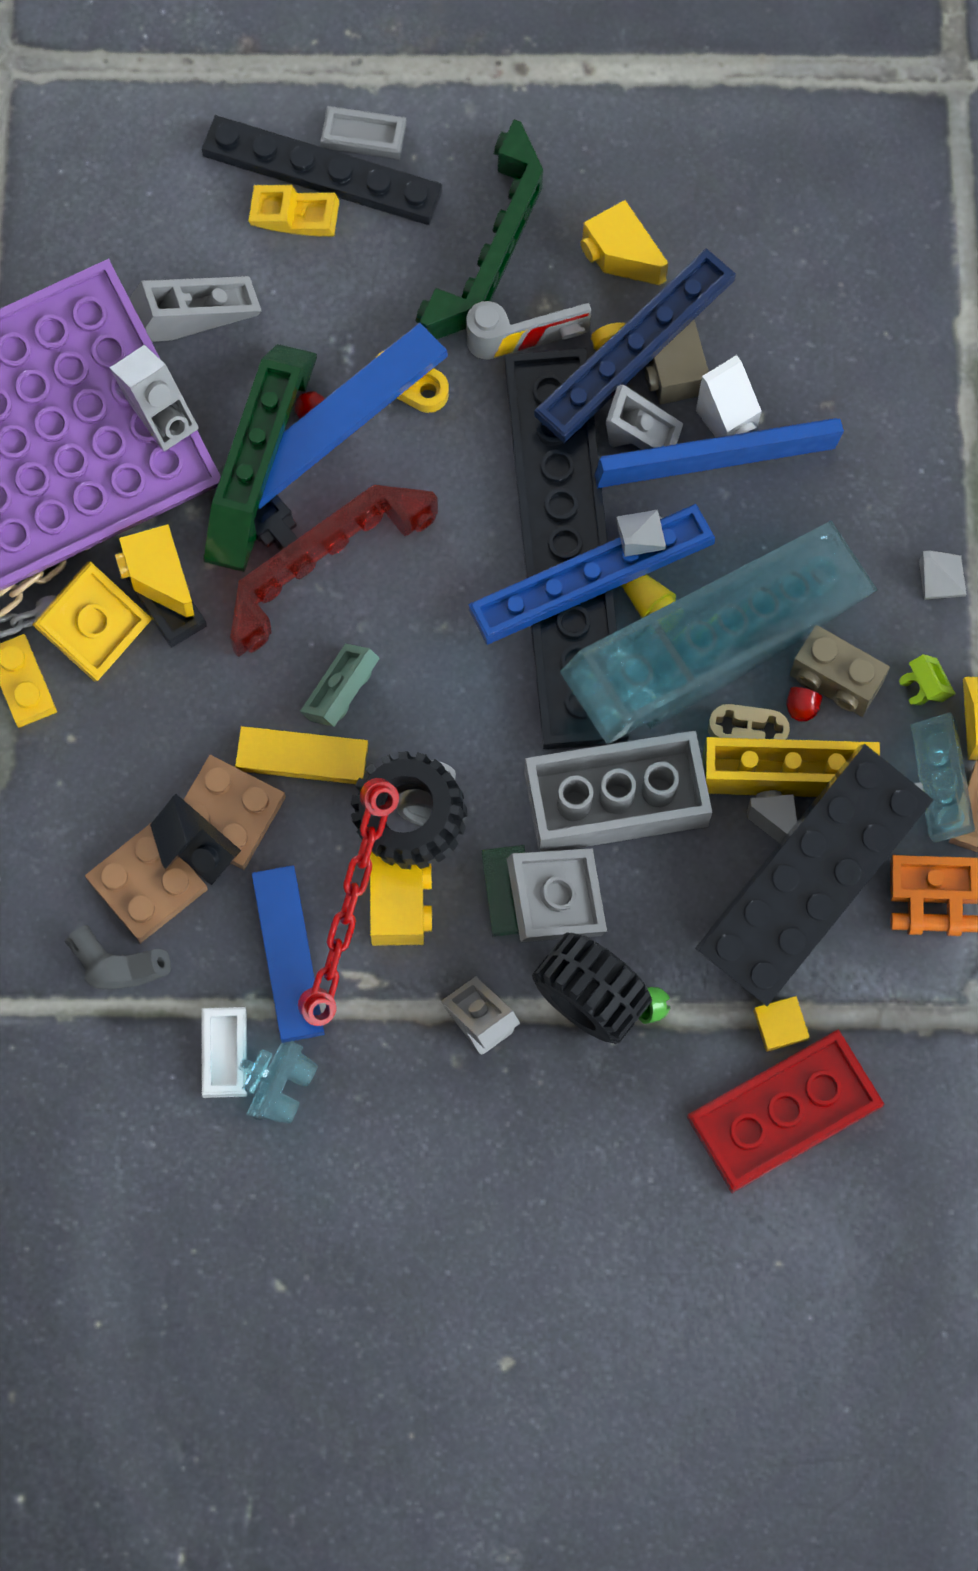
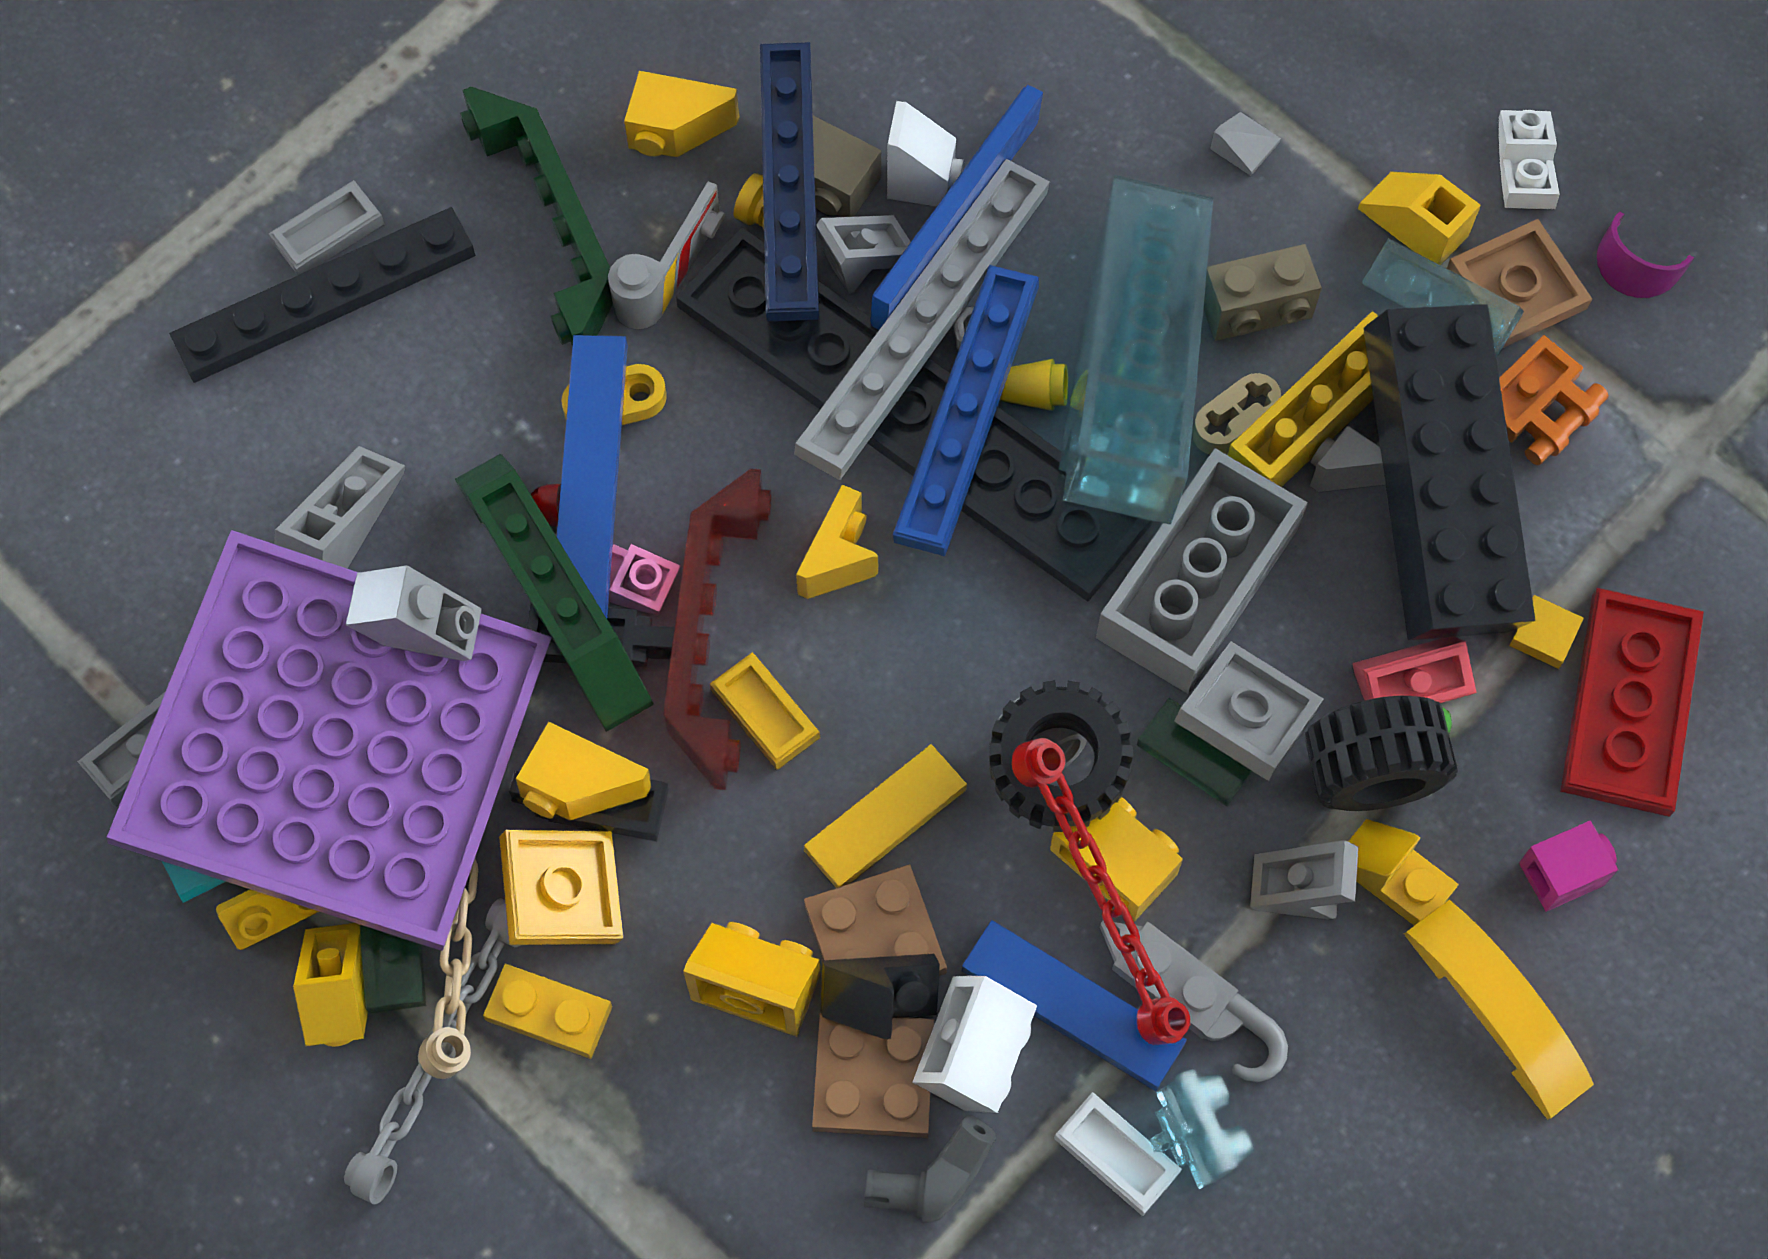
camera: 45 degrees left, 5 degrees down
yellow slope [248,185,340,237] -> none
sand green plate [300,643,380,727] -> none
light grey slope [616,509,666,557] -> none
red hinge [786,687,823,722] -> none
lime tile [899,654,955,706] -> none
none -> bright pink slope [609,544,680,615]
none -> yellow slope [683,922,821,1037]
none -> yellow tile [710,652,820,770]
none -> light grey plate [794,159,1050,480]
none -> yellow slope [796,485,878,599]
none -> white brick [913,976,1037,1113]
none -> light grey plate [1100,921,1288,1082]
none -> yellow slope [1348,819,1459,926]
none -> coral slope [1352,637,1477,703]
none -> yellow slope [1404,900,1594,1120]
none -> dark pink brick [1519,820,1618,912]

